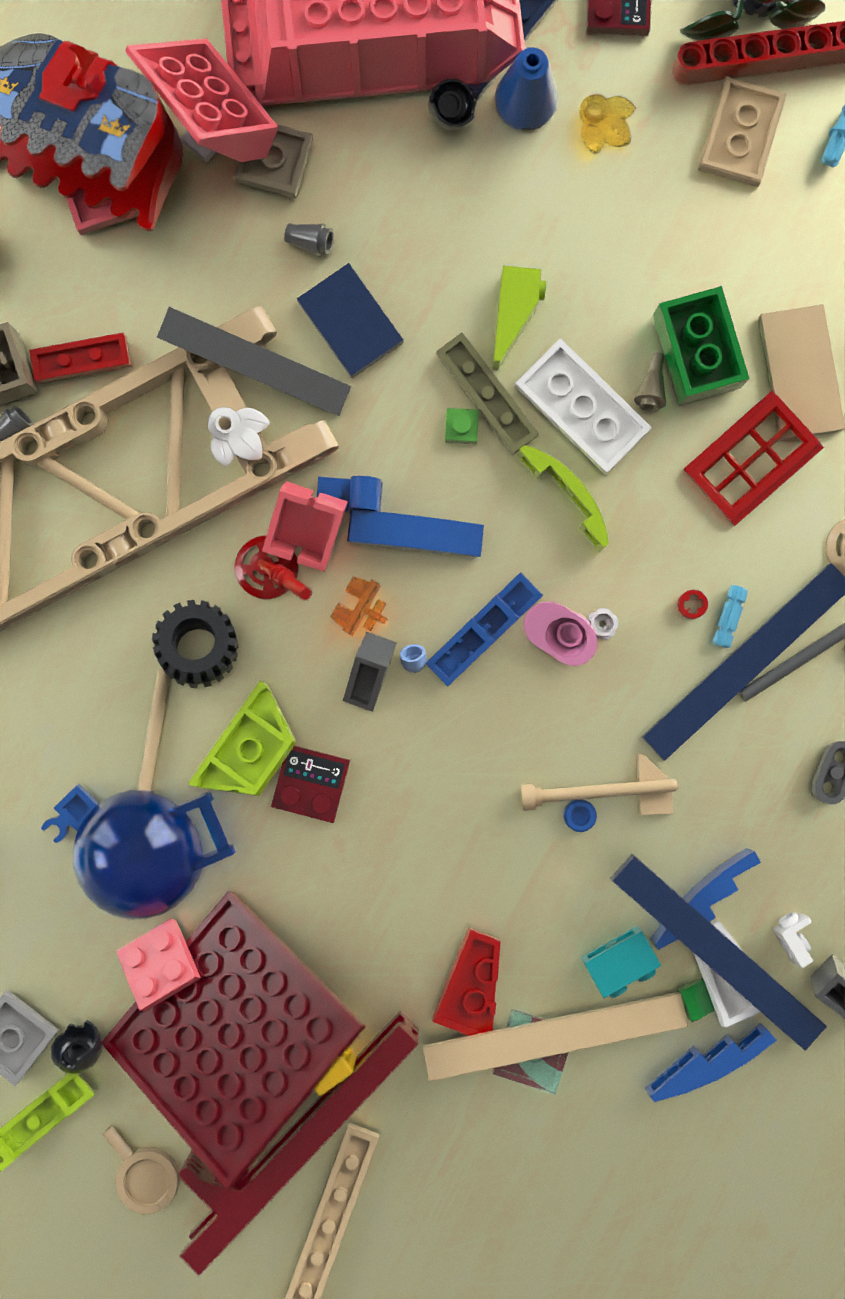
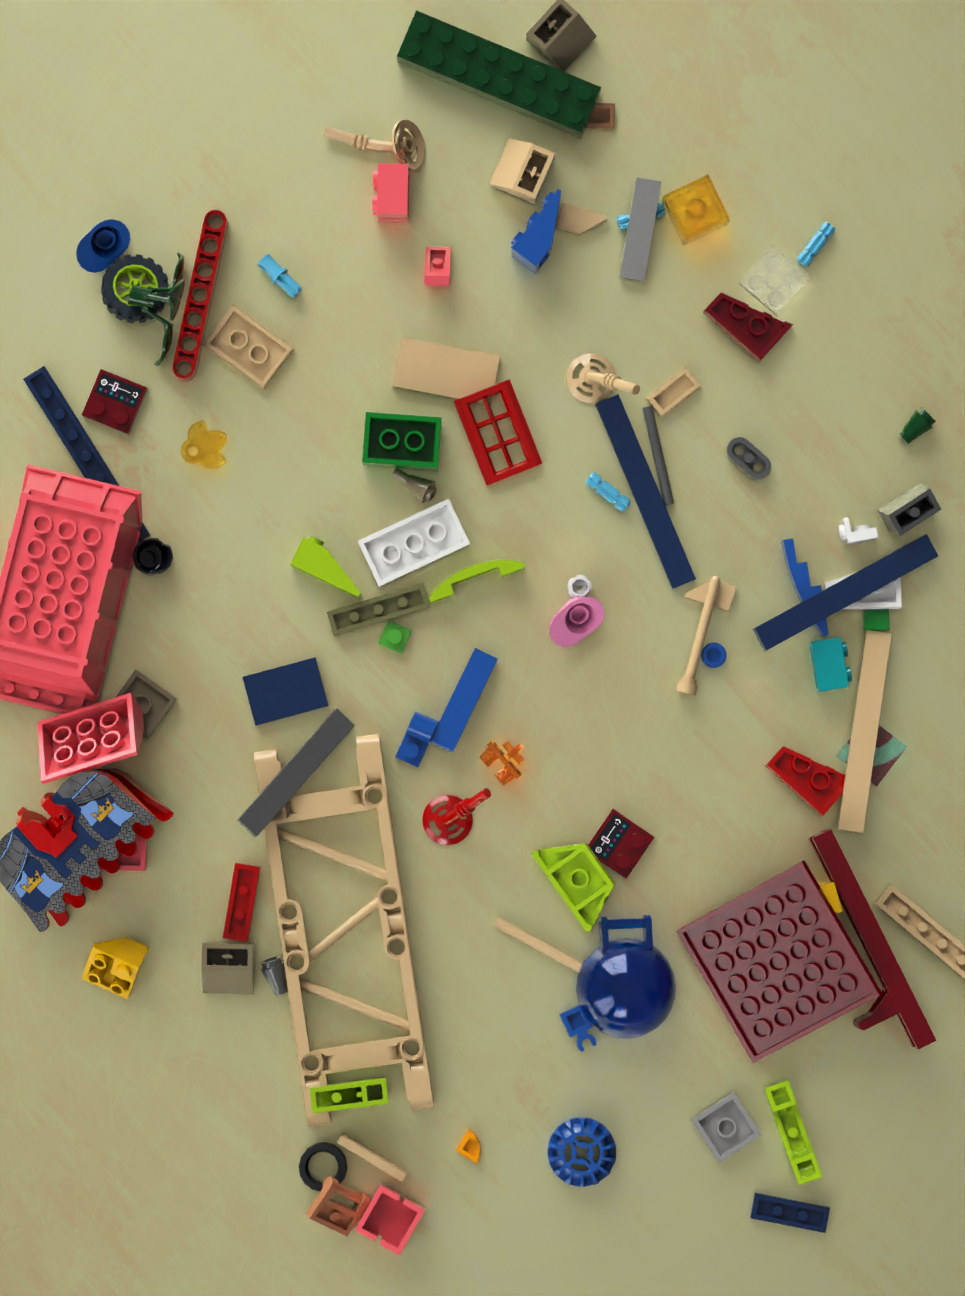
camera: 70 degrees left, 0 degrees up
black hair [51,1020,102,1074] -> none
tan piece [102,1125,180,1215] -> none
coral plate [116,919,201,1012] -> none
black tyre [152,600,238,688] -> none
white plate [208,407,270,467] -> none
coral piece [262,481,348,572] -> none
dark grey cone [284,223,334,256] -> none
dark grey slope [343,631,397,712] -> none
light blue hinge [400,644,427,673] -> none
blue slope [425,572,543,687] -> none
blue cone [495,47,558,130] -> none
blue slope [645,1023,777,1102] -> none
red bush [677,590,708,619] -> none

